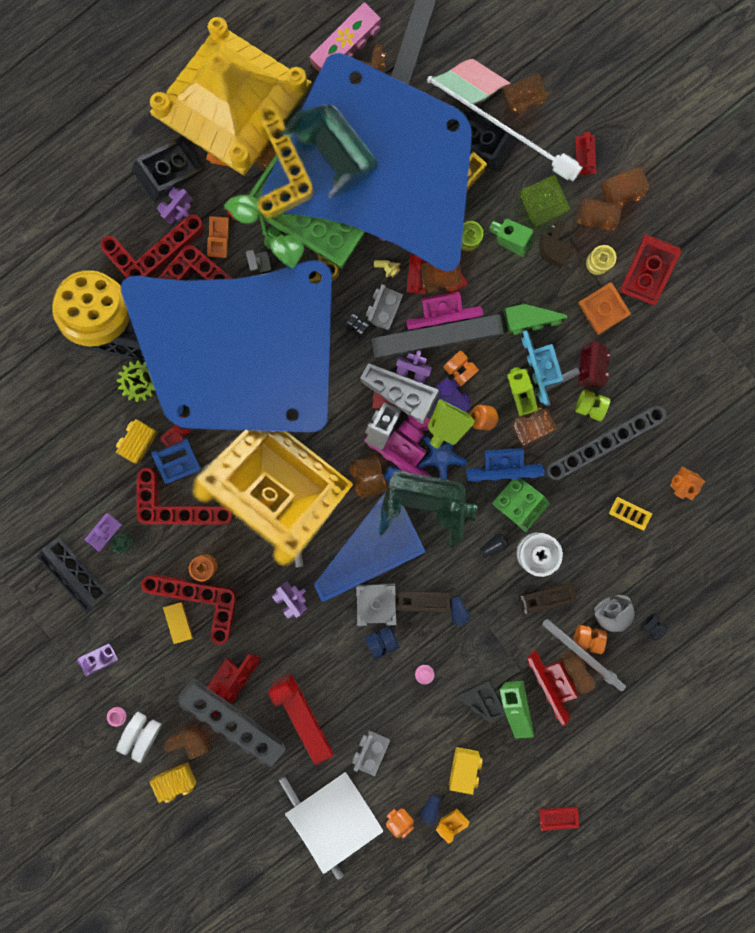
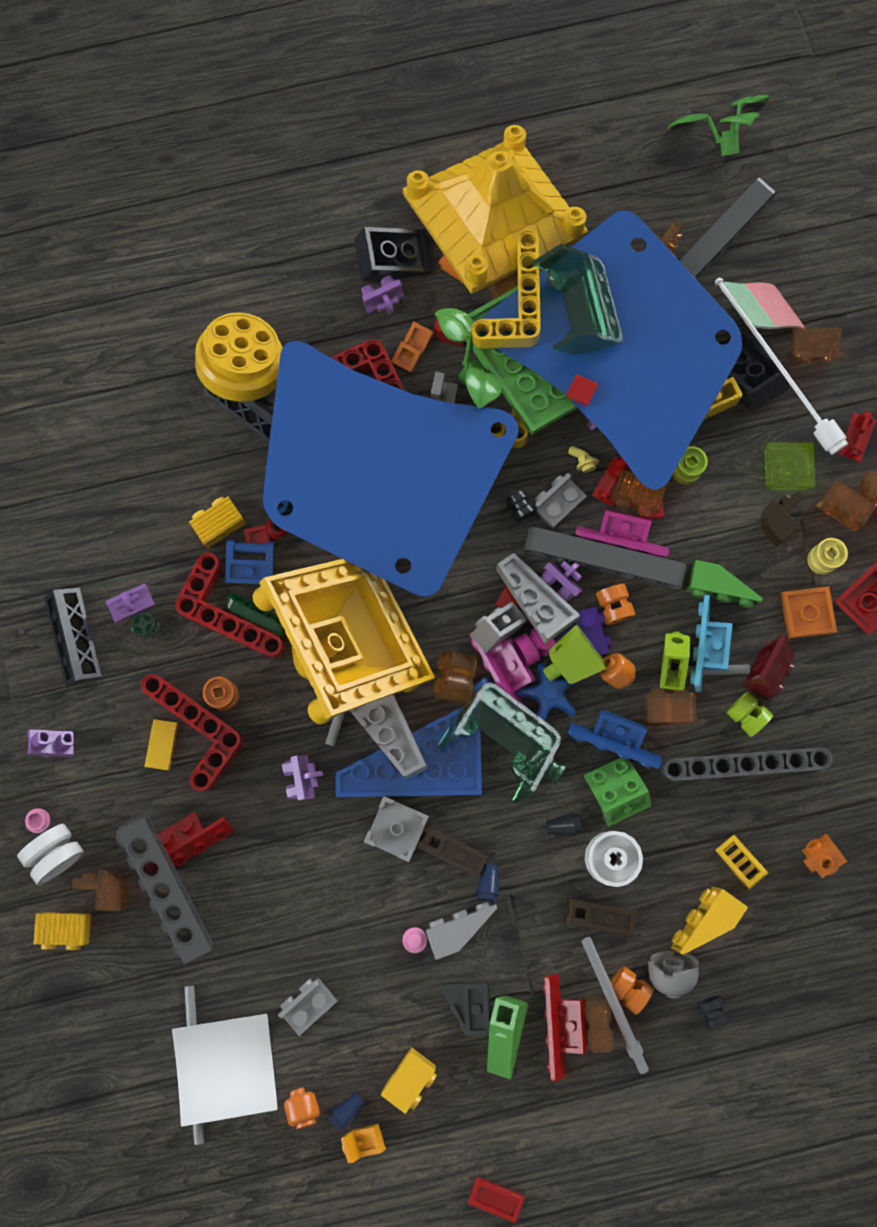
camera: 30 degrees right, 10 degrees down
red beam [101,215,205,278] -> none
lime gear [117,360,156,402] -> none
red beam [269,673,334,765] -> none
bright pink brick [310,2,381,73] -> none
dark blue wheel [365,626,400,660] -> none
bright green torso [489,219,534,258] -> none
none -> dark green beam [224,593,285,636]
none -> light grey wing [350,694,428,779]
none -> light grey slope [426,901,497,960]
none -> red tile [566,374,598,407]
none -> yellow slope [671,887,748,955]

